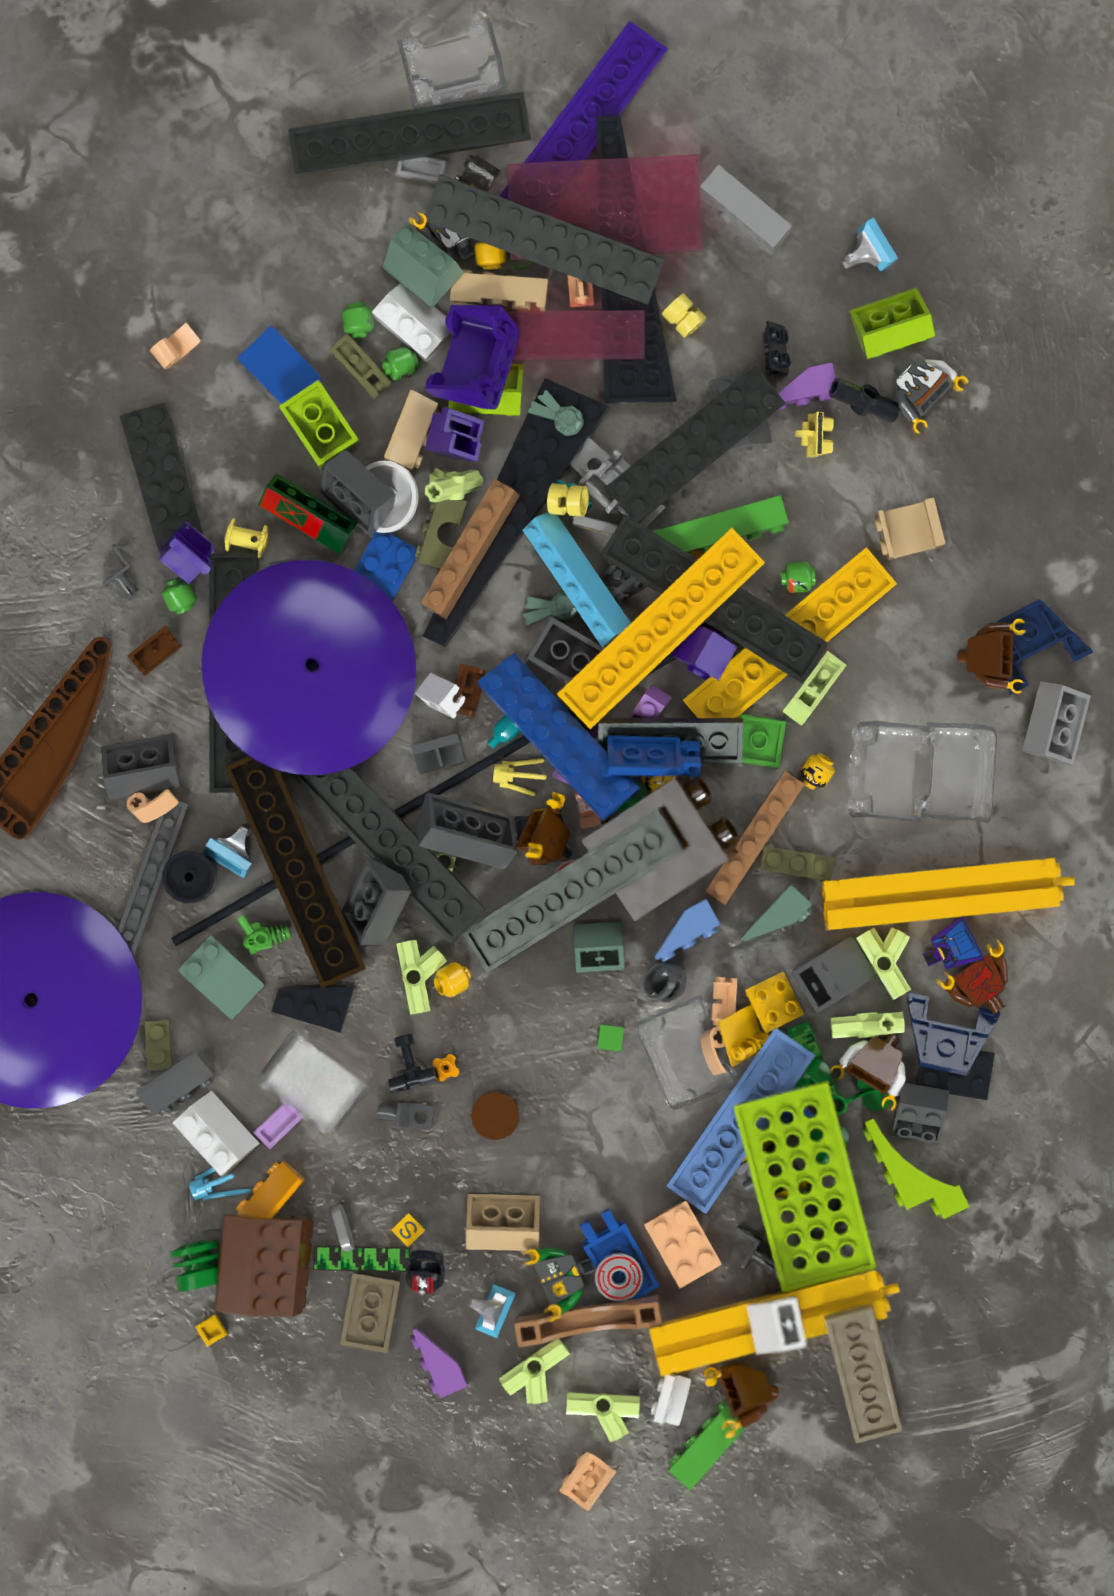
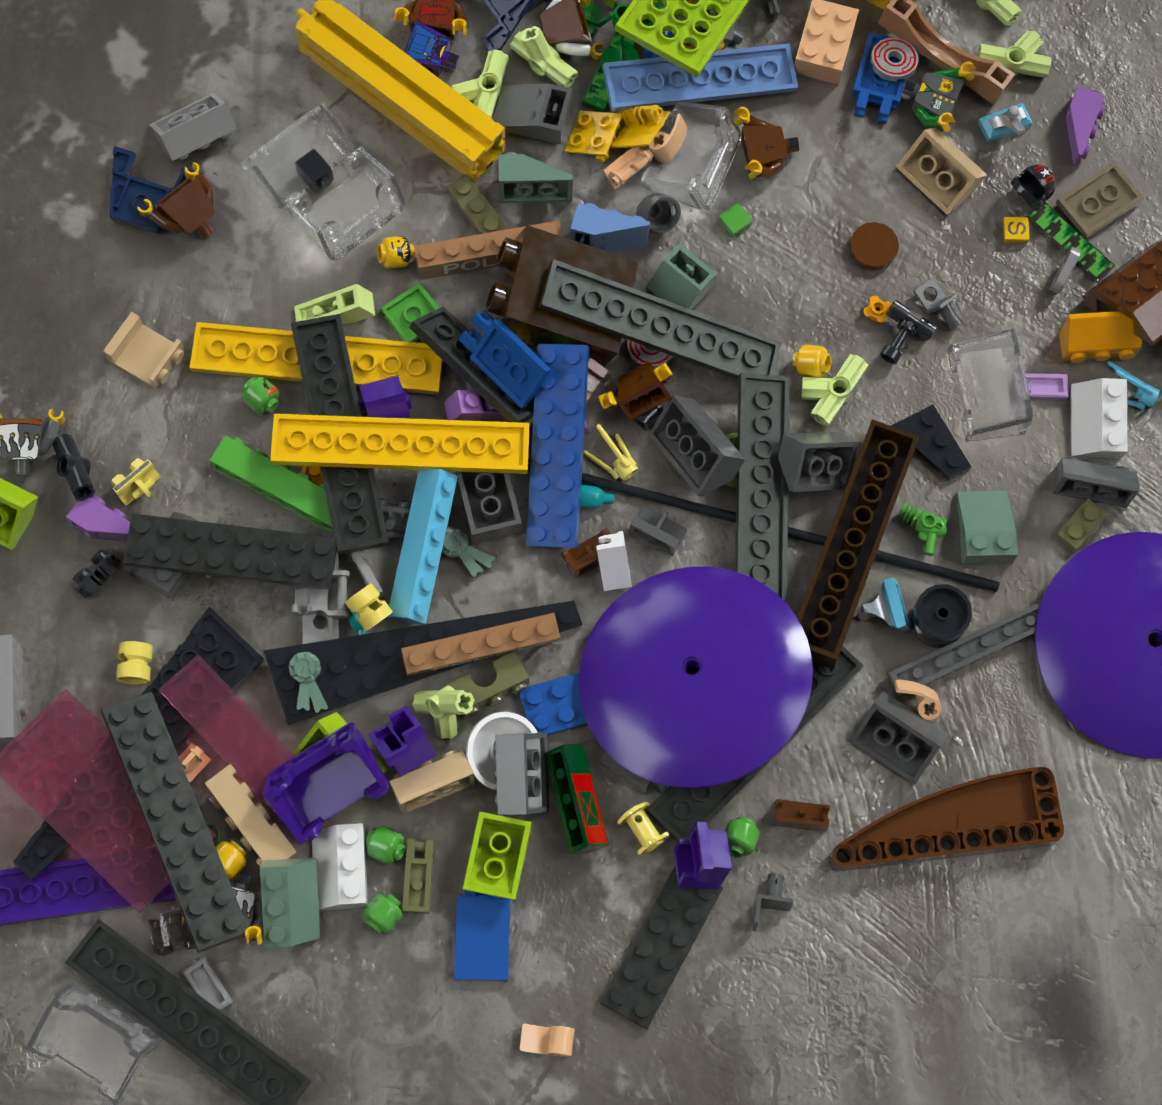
camera: 140 degrees left, 15 degrees down
none -> black brick [295,148,334,193]
none -> reddish brown torso [734,107,799,180]

